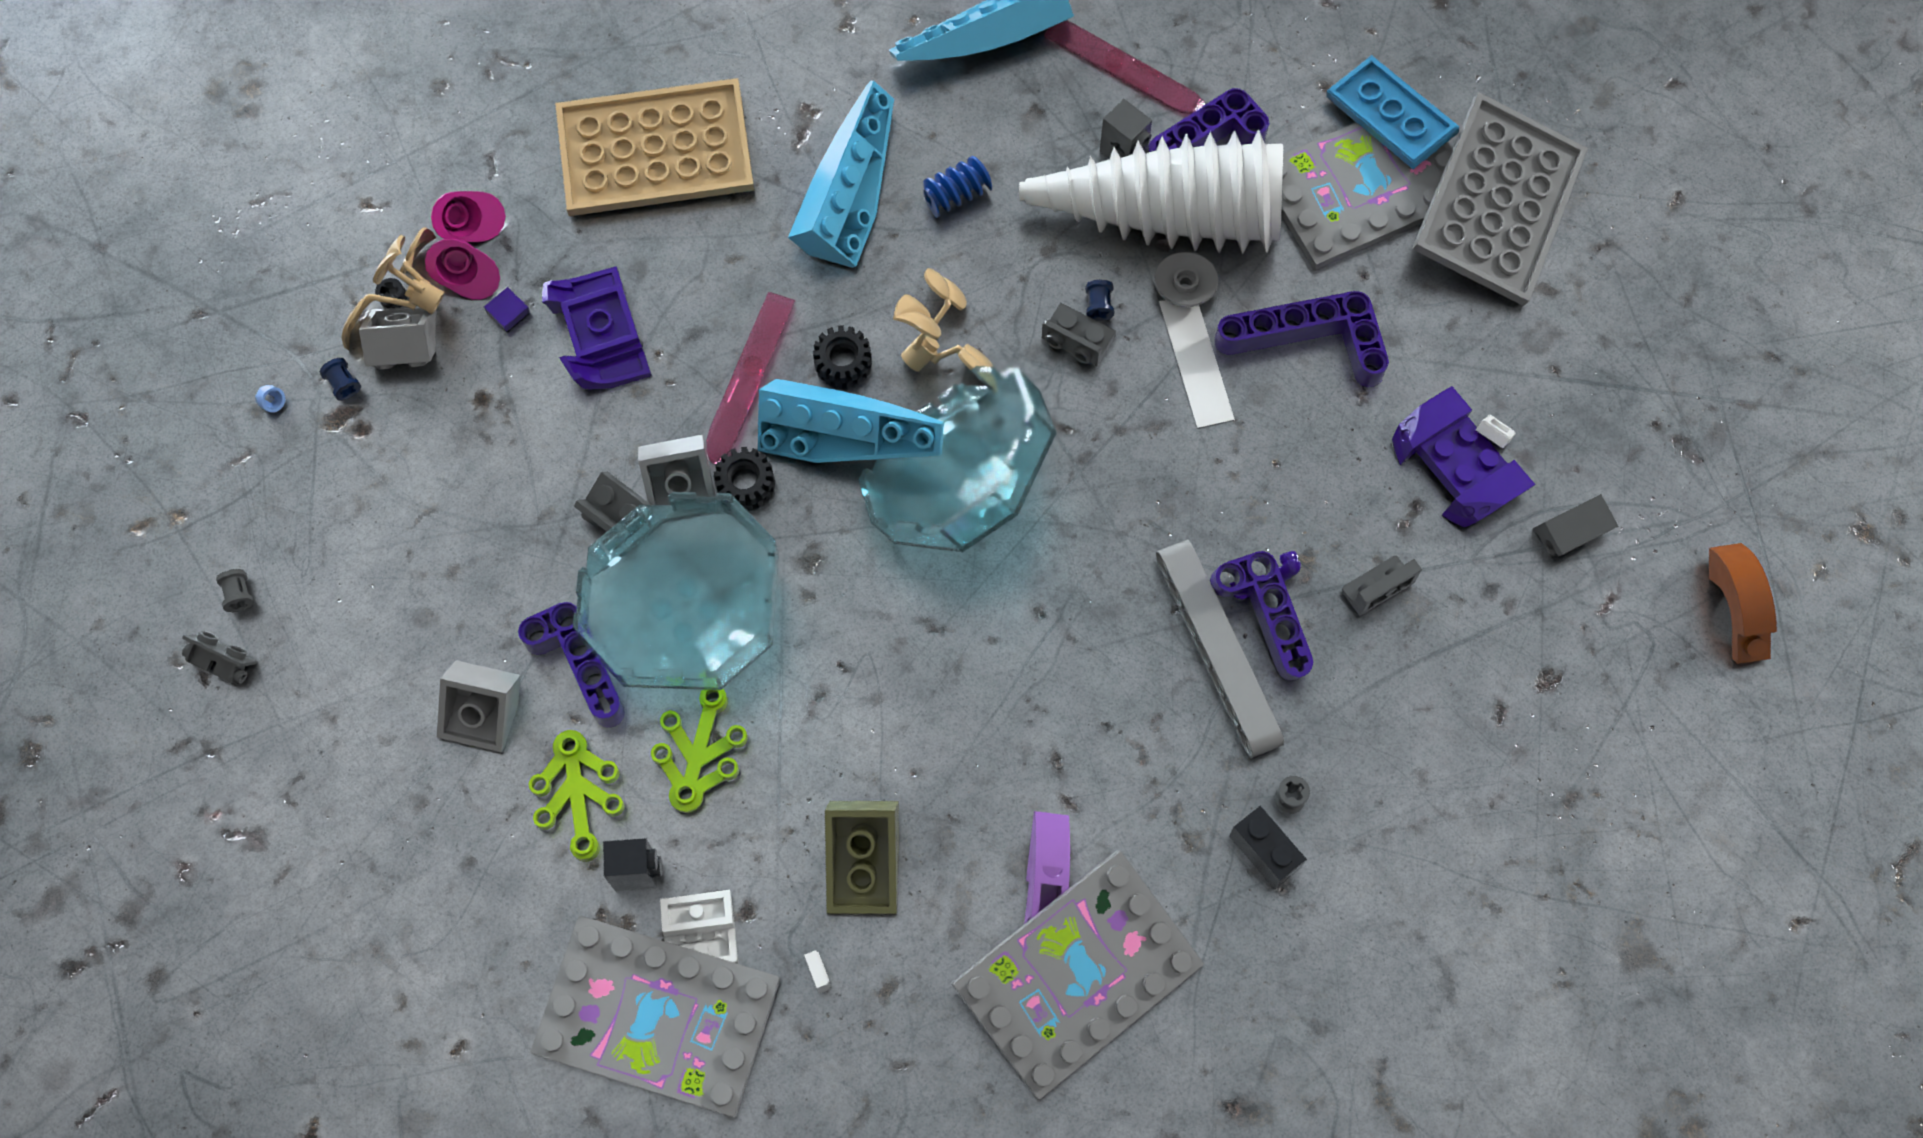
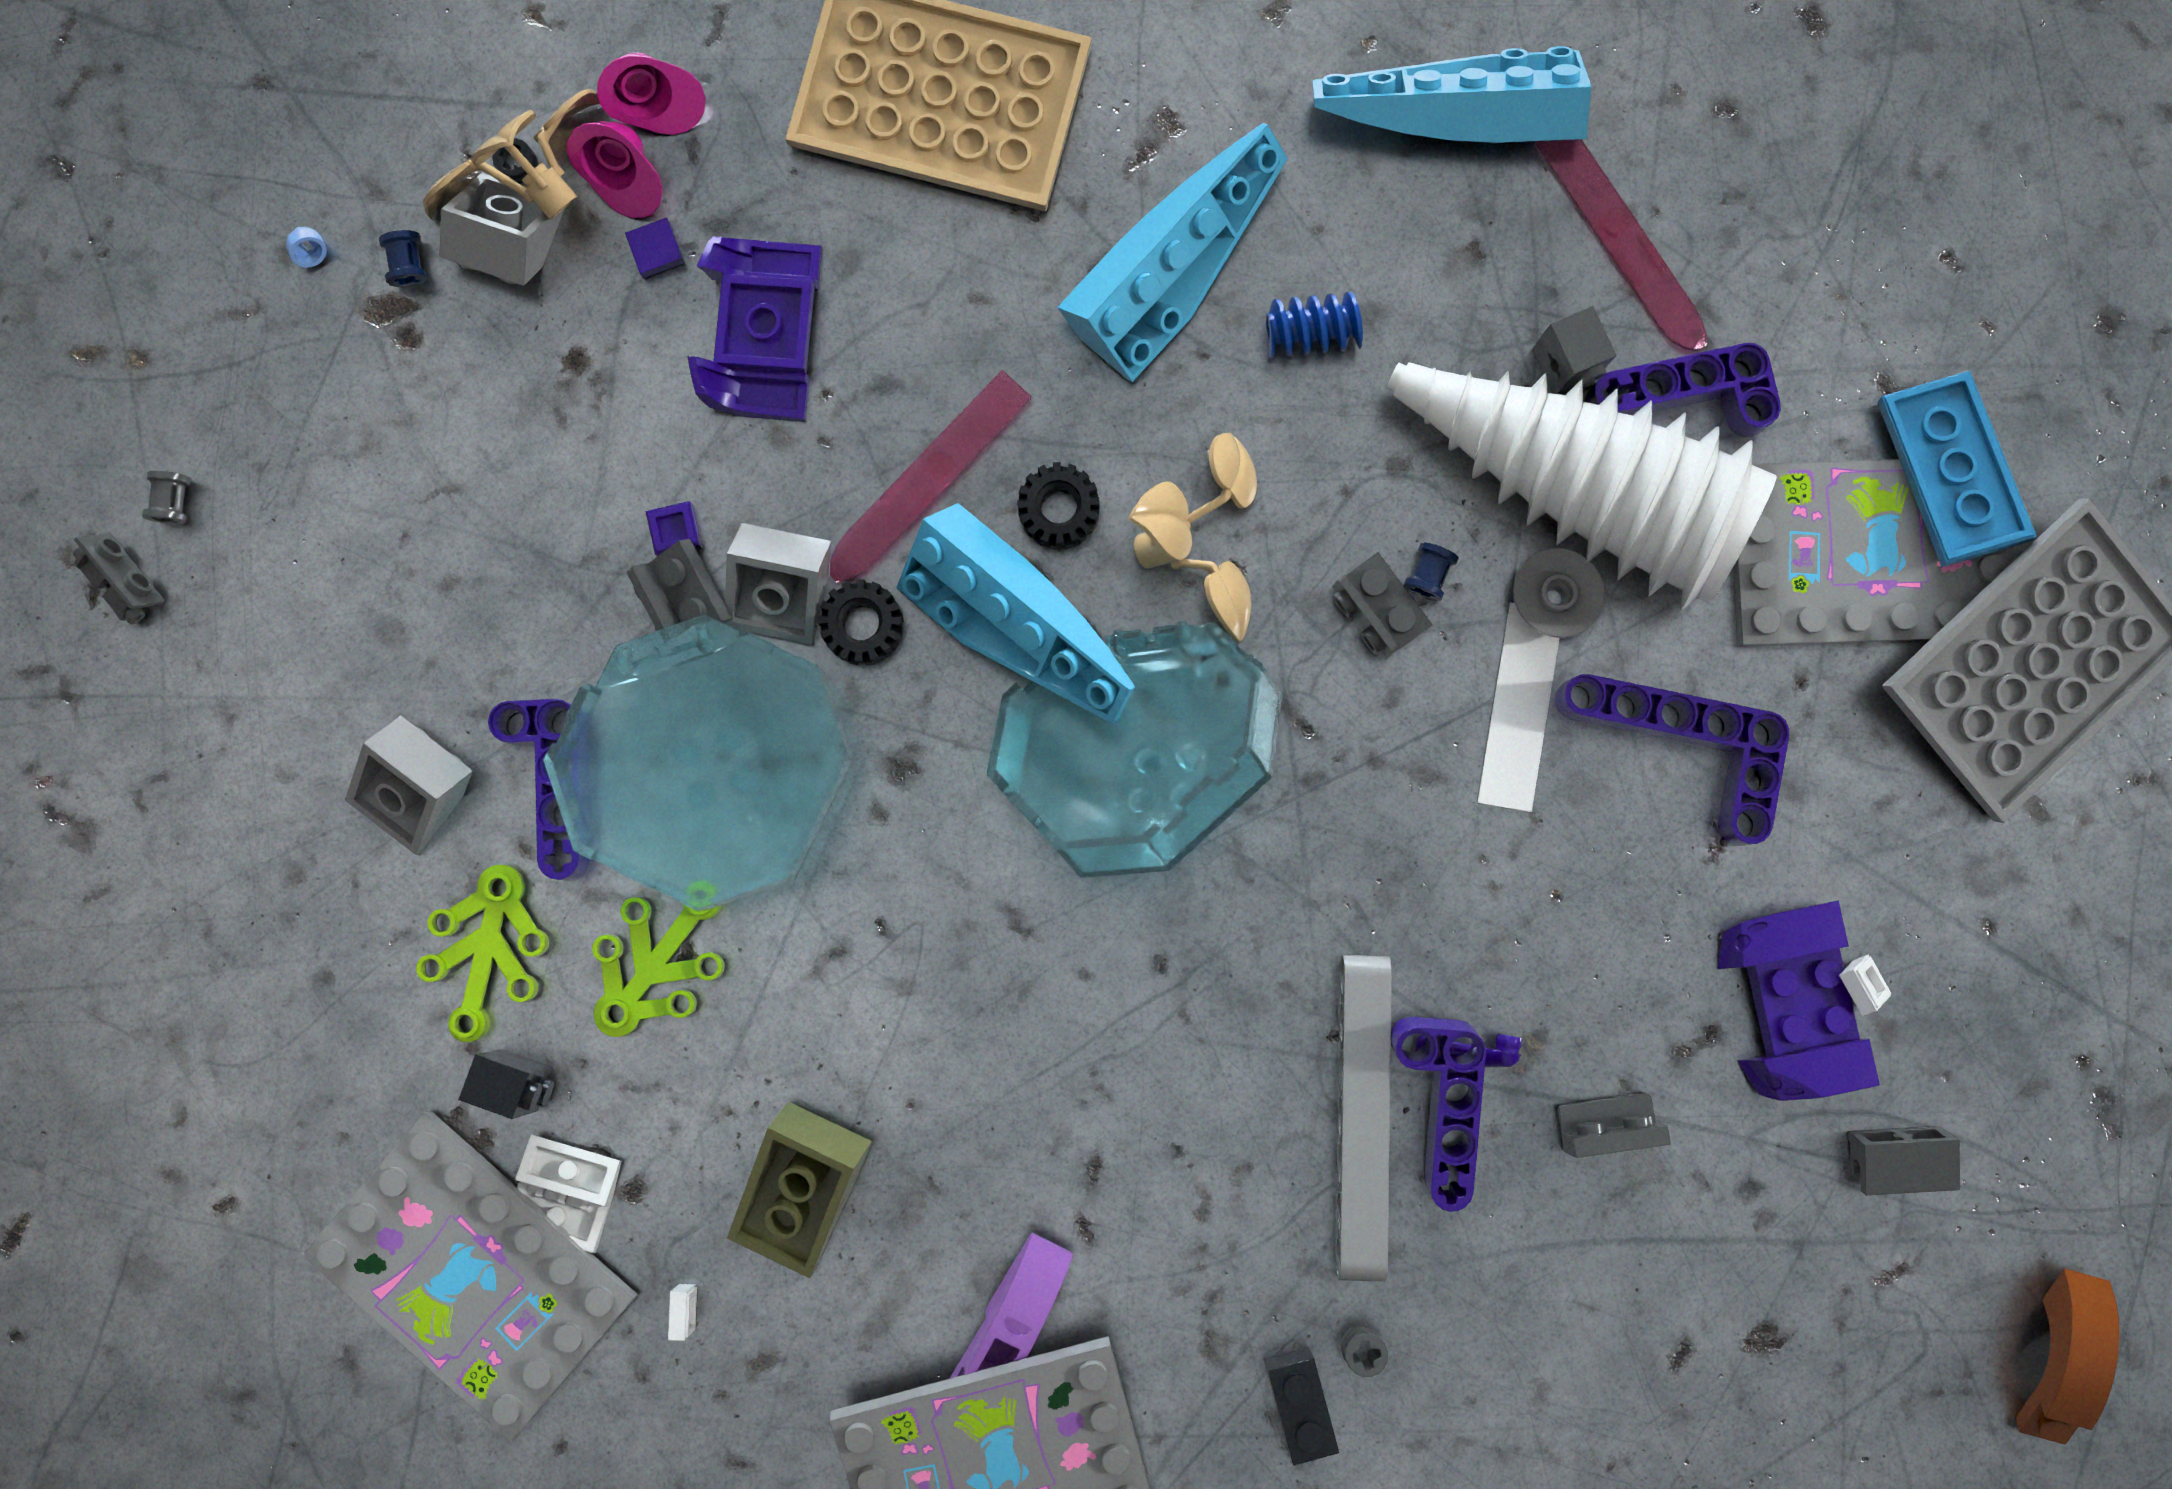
camera: 25 degrees right, 15 degrees up
none -> dark purple tile [645,501,702,557]

